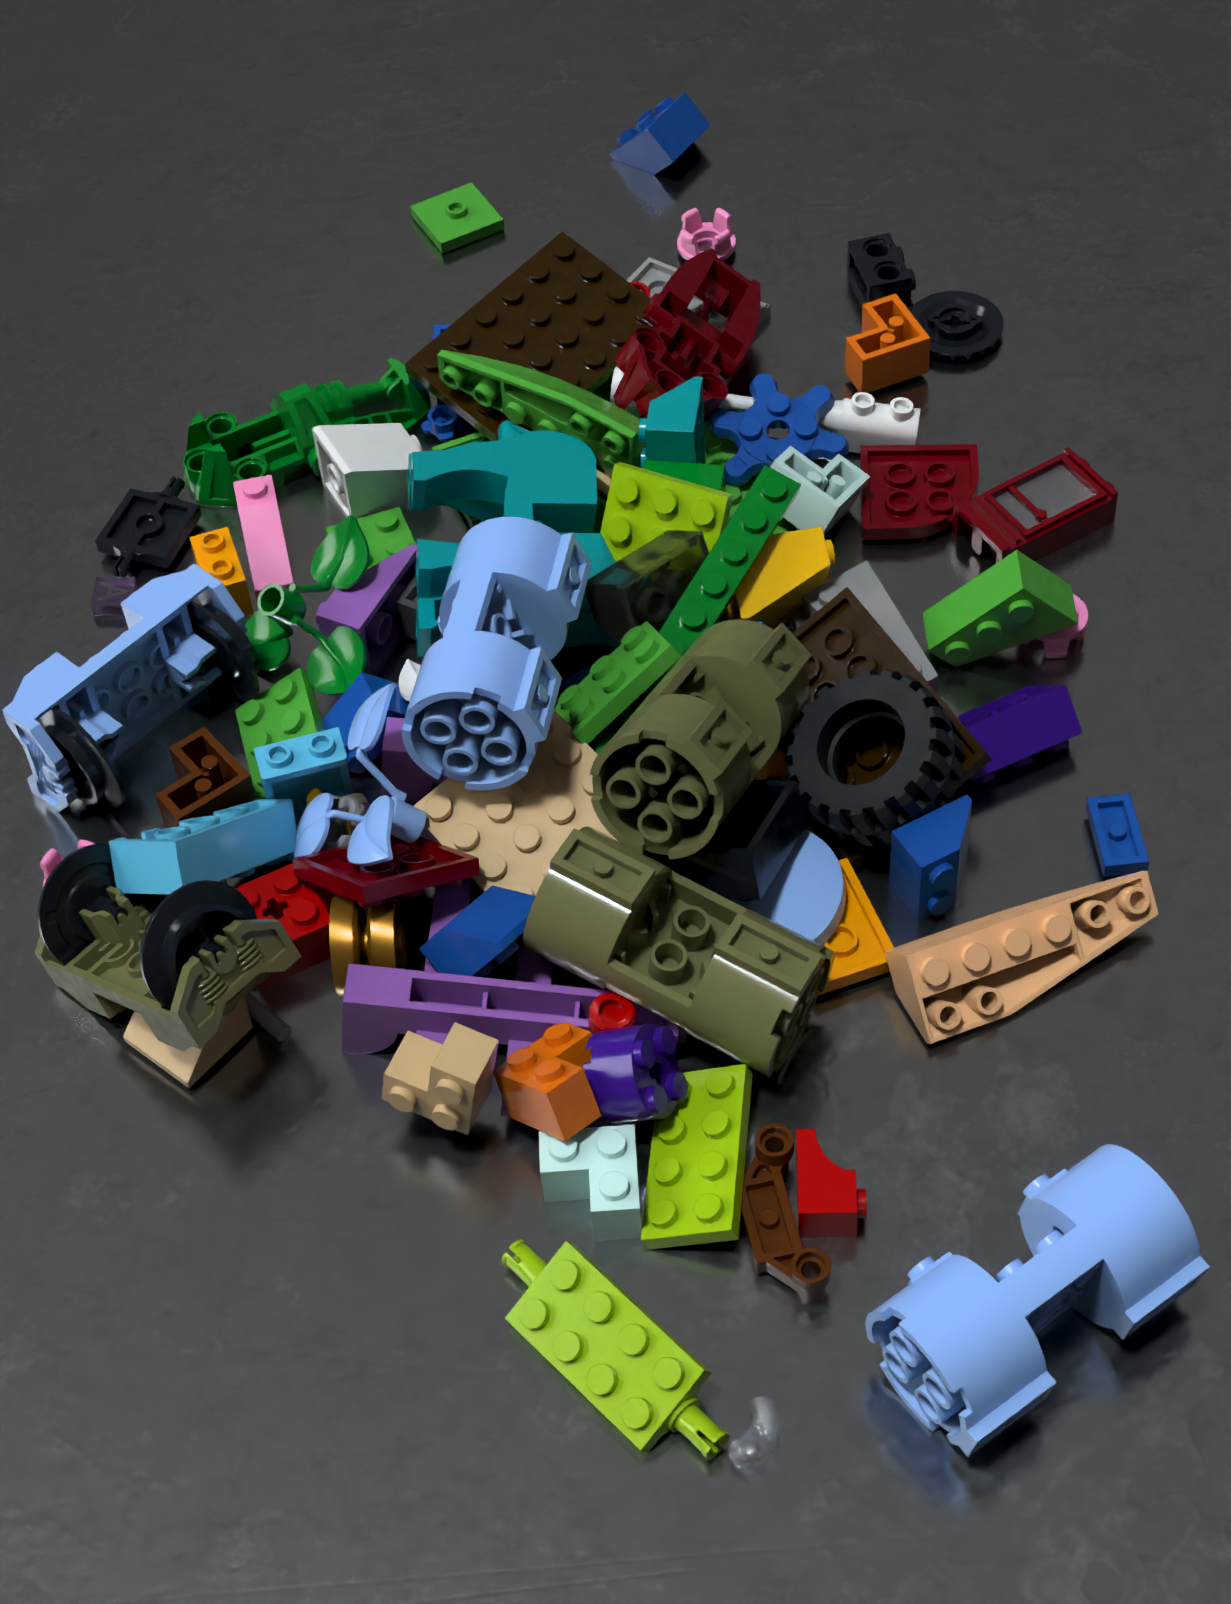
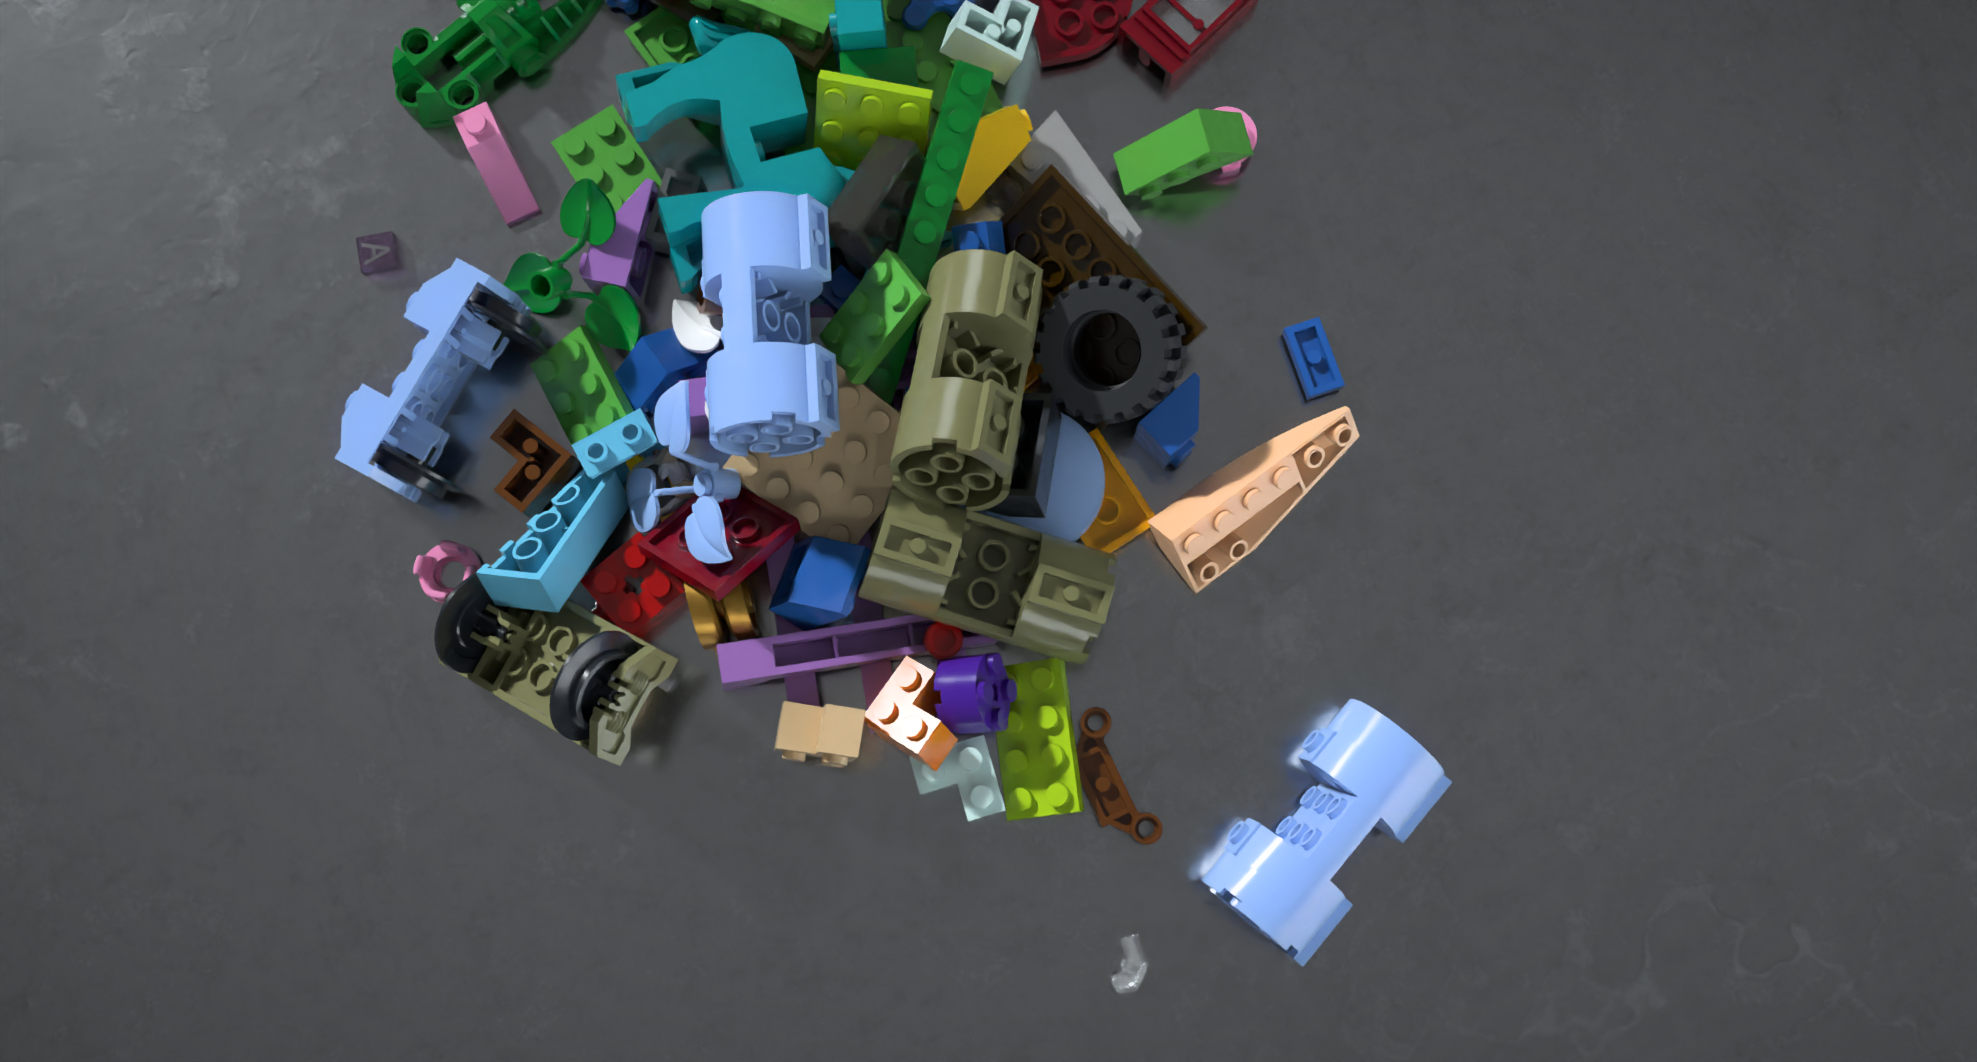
camera: 15 degrees left, 30 degrees up
black plate [95,476,202,578] -> none
light orange brick [189,527,254,615] -> none
white slope [312,423,422,519] -> none
lime plate [501,1239,730,1460] -> none
red arch [796,1129,867,1238] -> none
dark purple slope [956,685,1083,785] -> none

